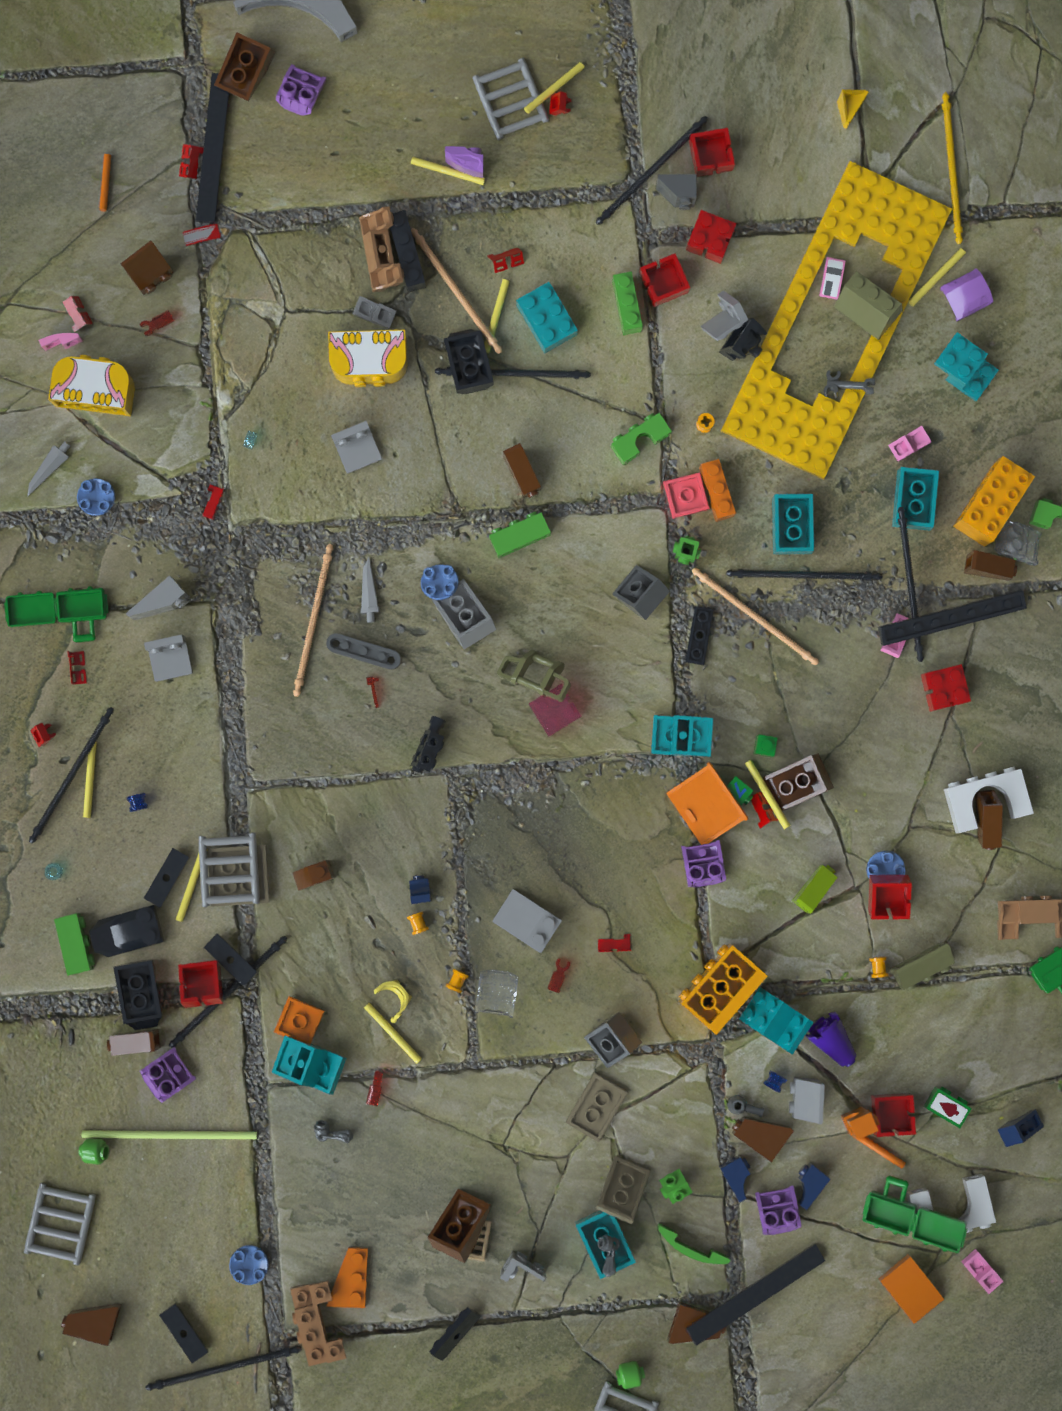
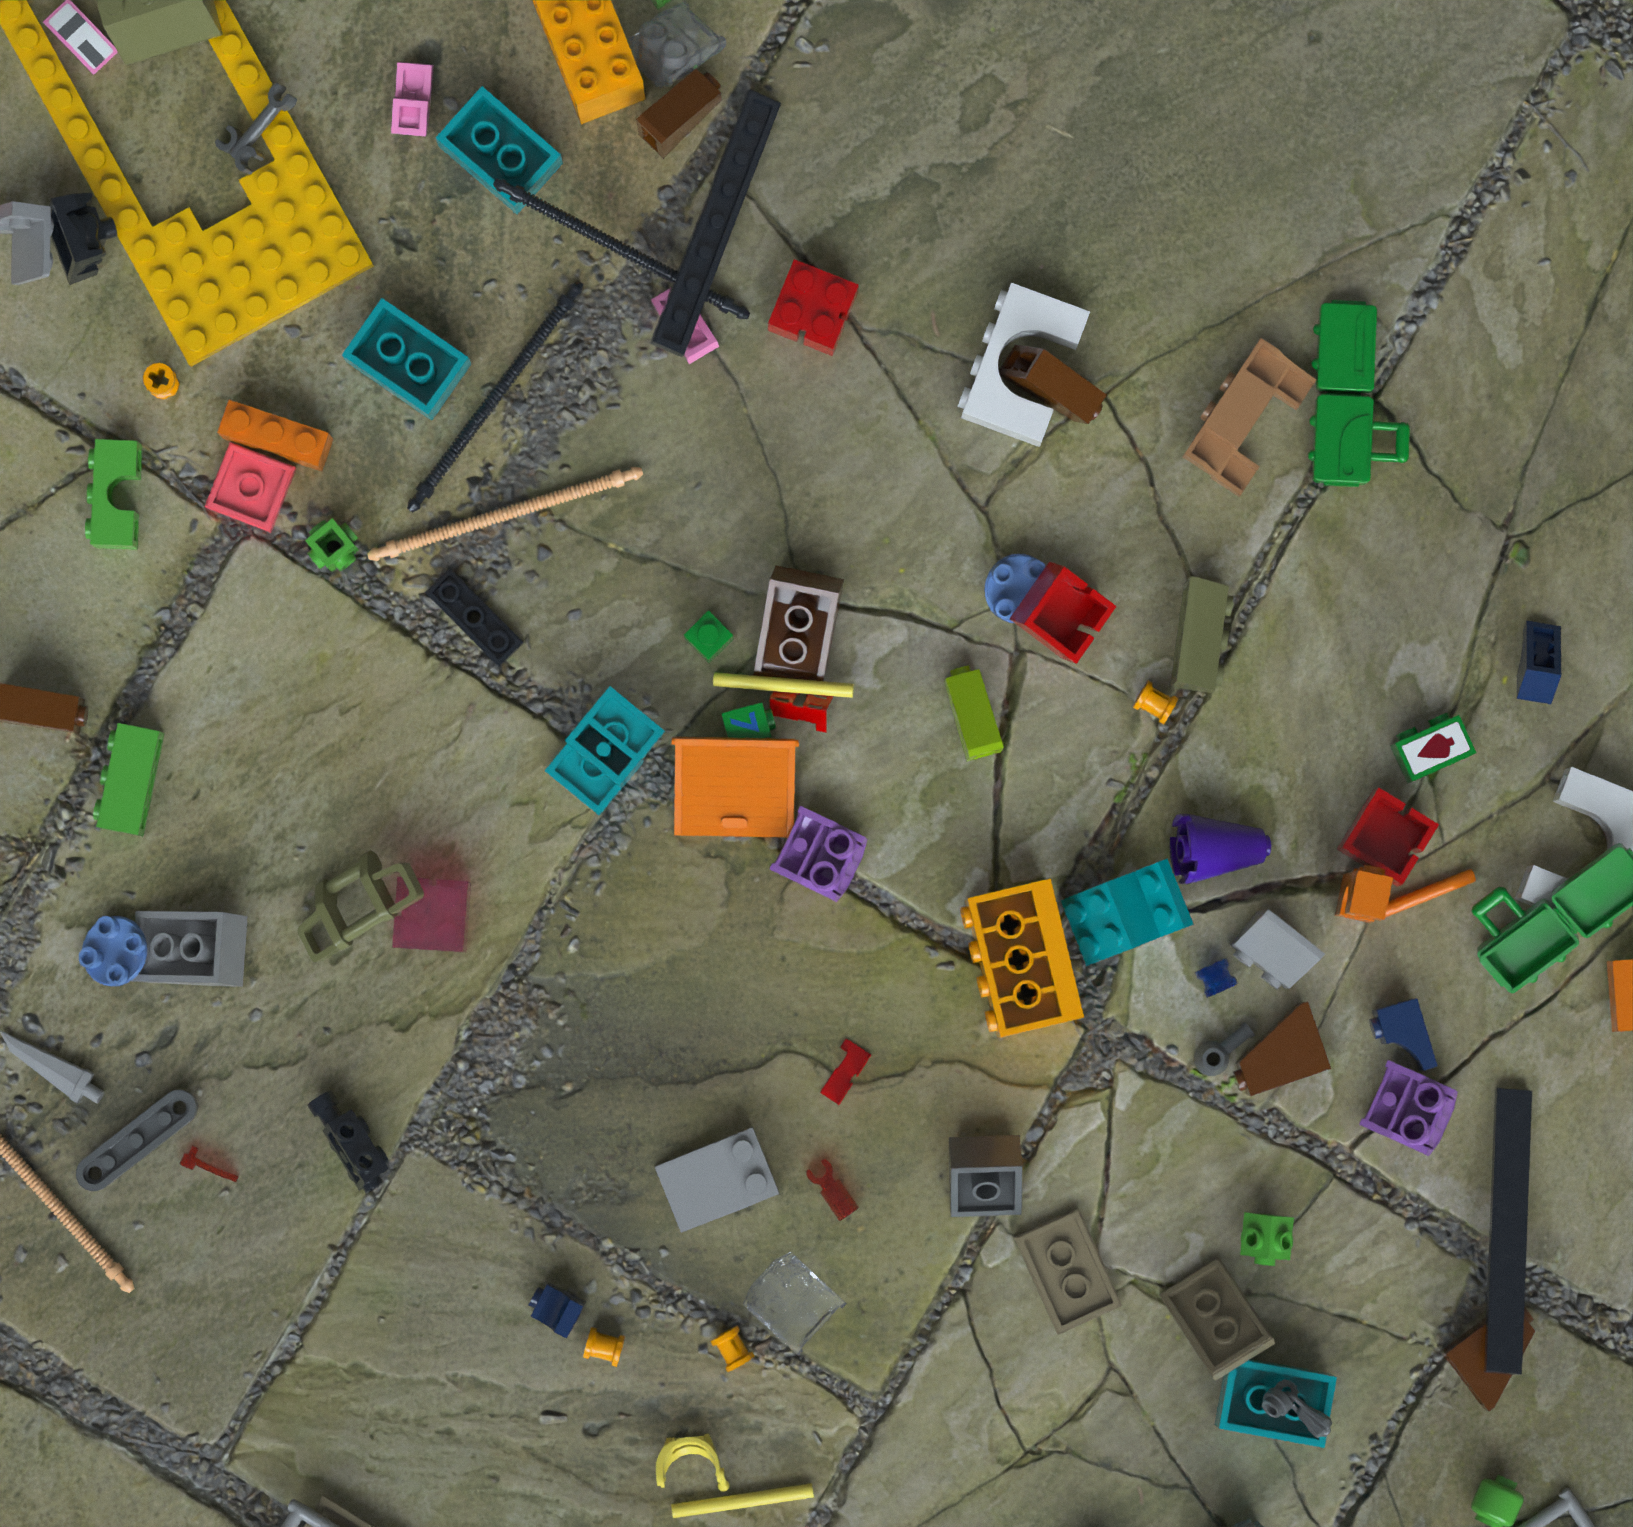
camera: 55 degrees left, 0 degrees up
reddish brown slope [293,860,335,891] -> none
dark grey slope [612,565,670,620] -> none
bright green slope [657,1223,730,1264] -> none
dark blue arch [719,1155,751,1203] -> none

